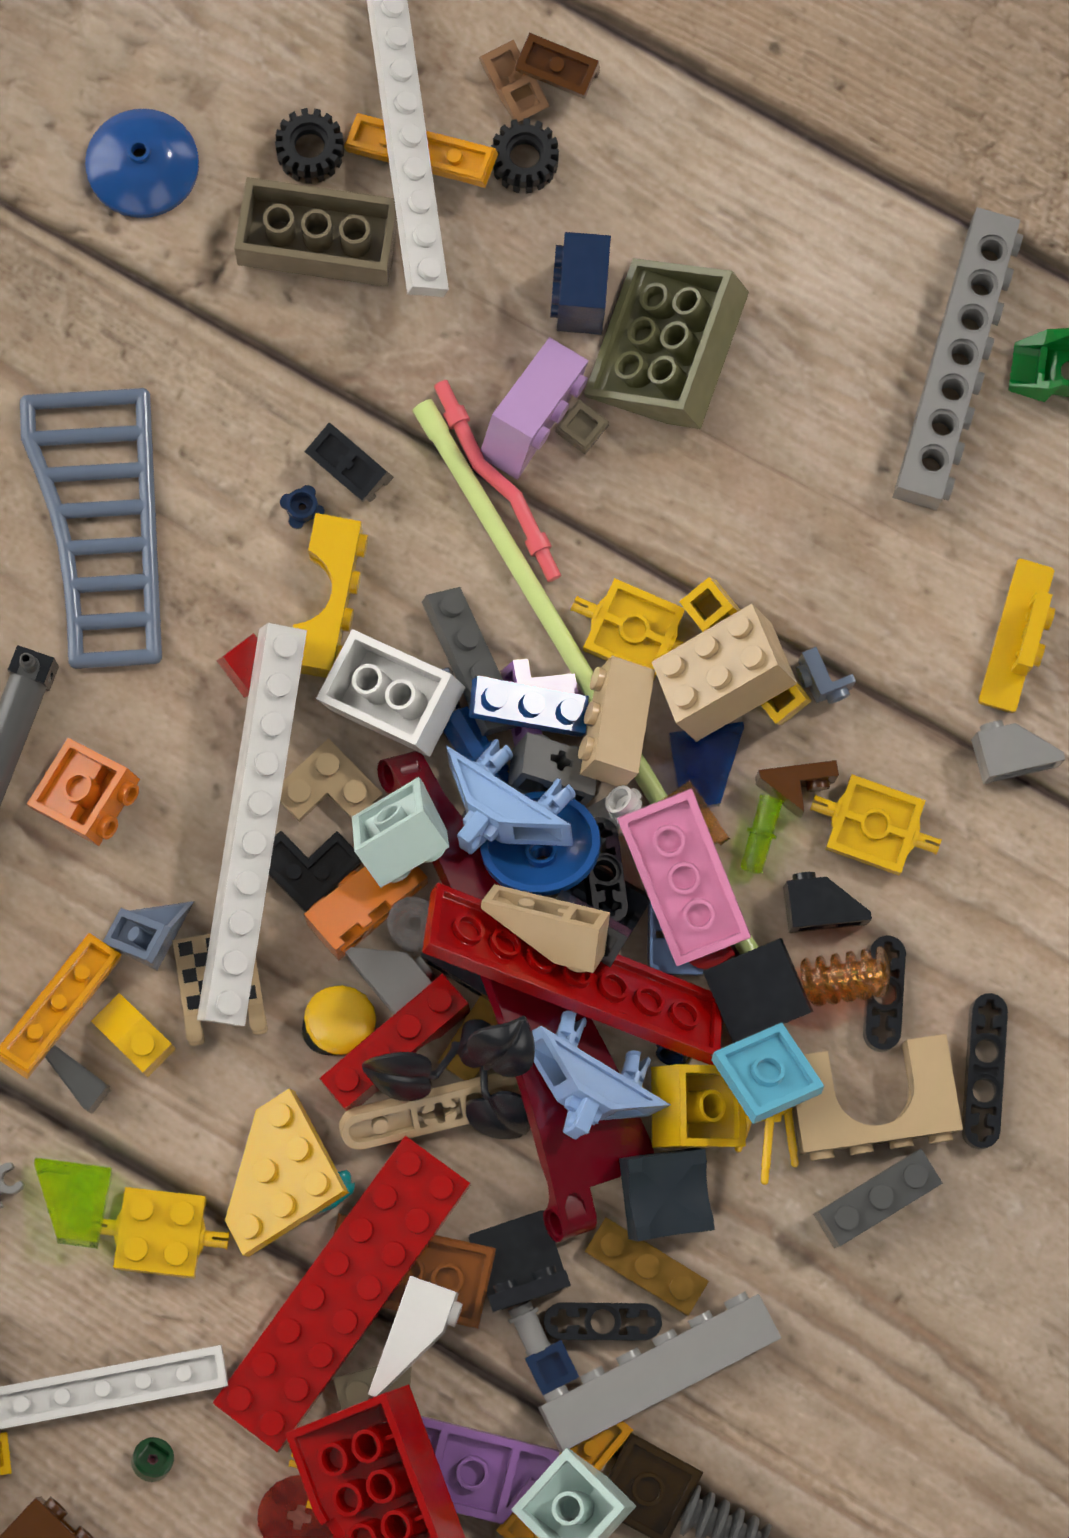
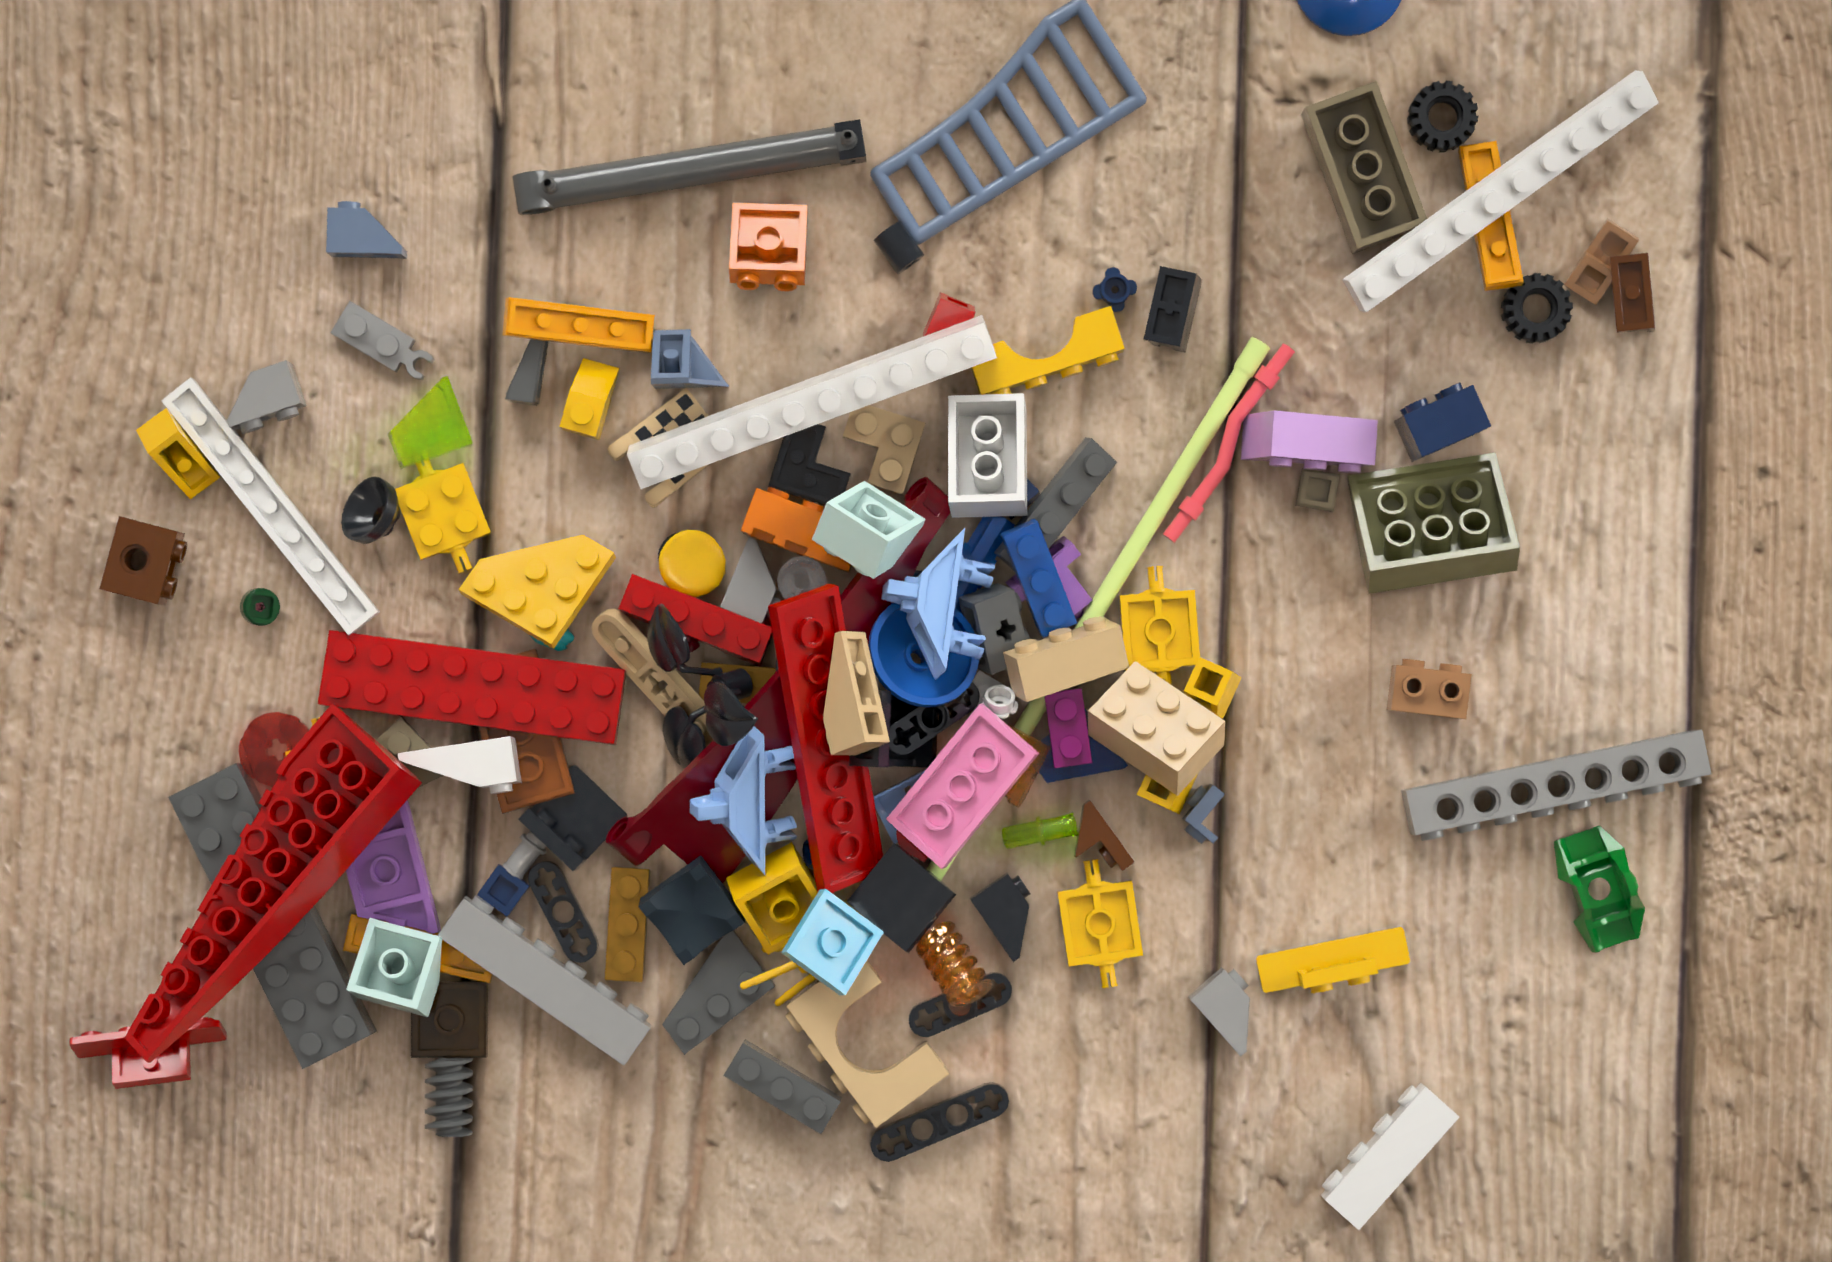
camera: 70 degrees right, 10 degrees up
none -> black piece [341,476,400,544]
none -> dark grey wing [662,930,776,1055]
none -> black piece [874,221,924,274]
none -> magenta plate [1044,688,1092,768]
none -> medium nougat brick [1386,659,1472,719]

